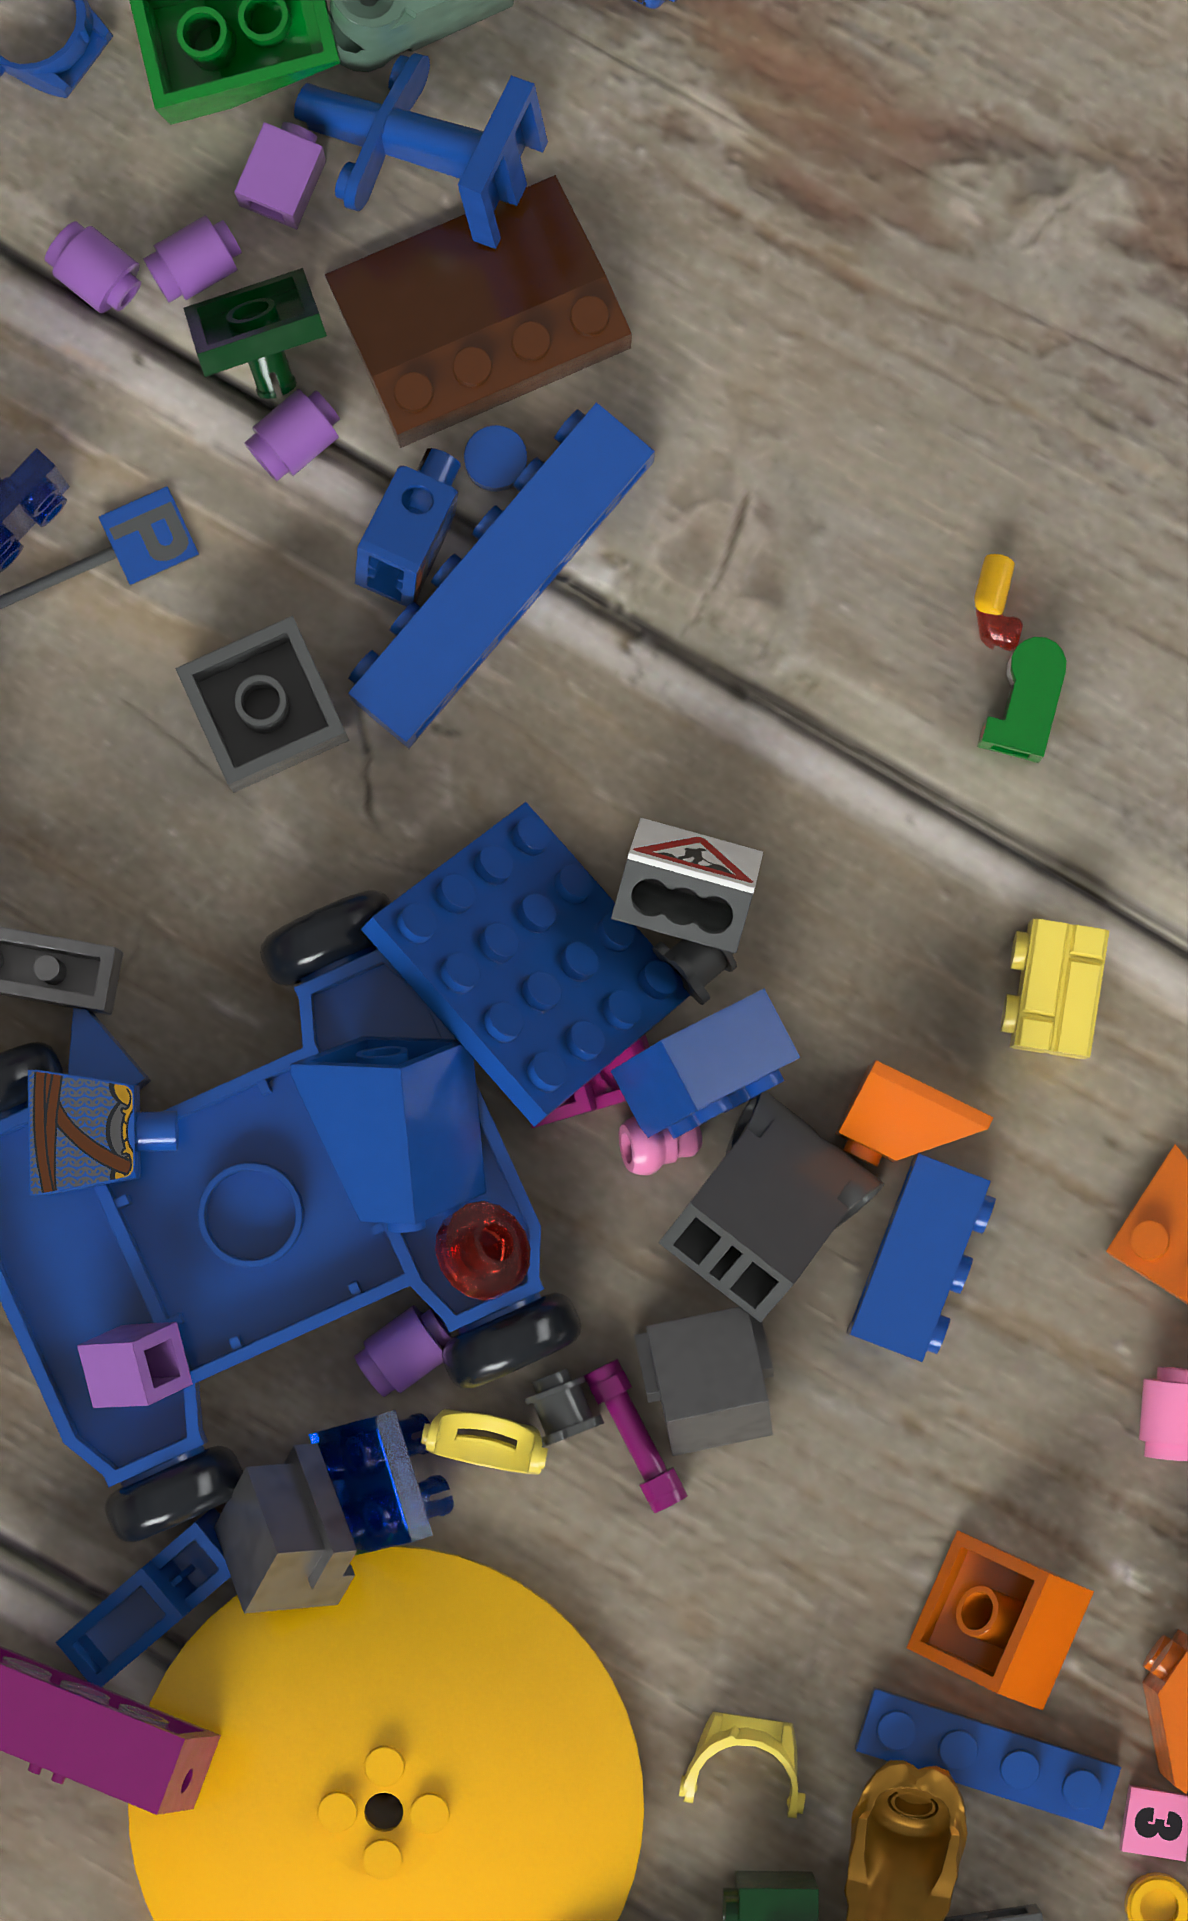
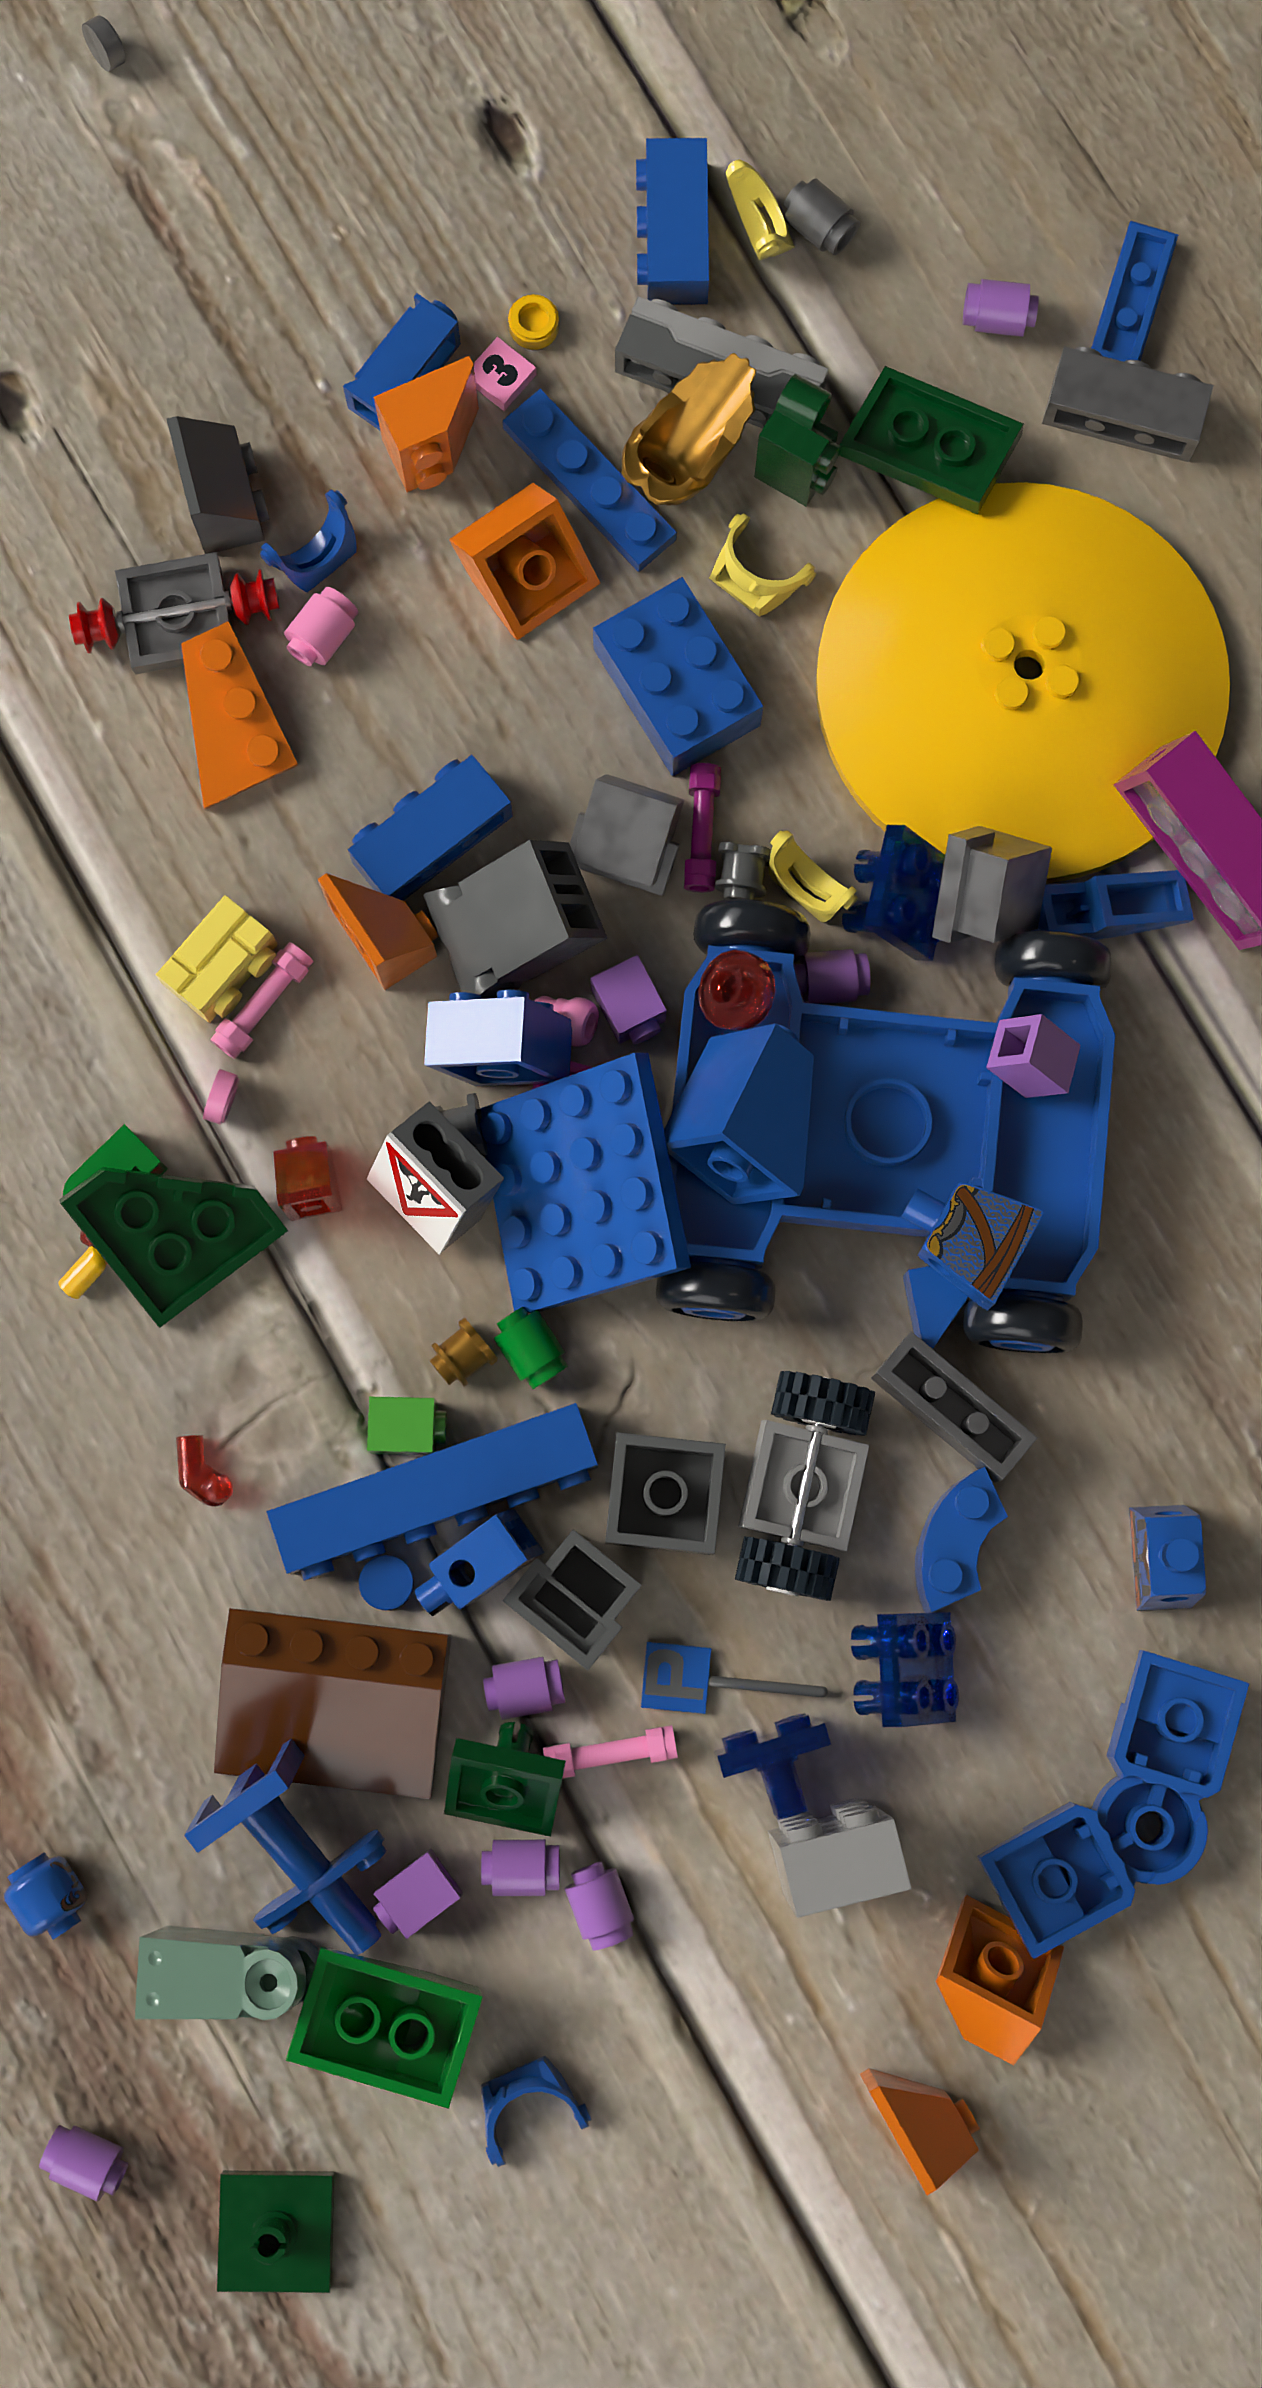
camera: 150 degrees left, 5 degrees down
none -> dark green plate [59,1167,288,1328]
none -> clear red arm [176,1435,233,1507]
none -> bright pink tile [203,1069,240,1125]
none -> bright pink bar [210,942,314,1059]
none -> clear red slope [273,1136,343,1221]
none -> bright green brick [367,1396,447,1455]
none -> pearl gold brick [429,1317,498,1387]
none -> green brick [493,1307,568,1390]
none -> dark grey plate [502,1530,642,1671]
none -> bright pink bar [543,1725,678,1779]
none -> medium lavender brick [590,955,667,1044]
none -> blue brick [593,577,764,777]
none -> plate [735,1371,875,1601]

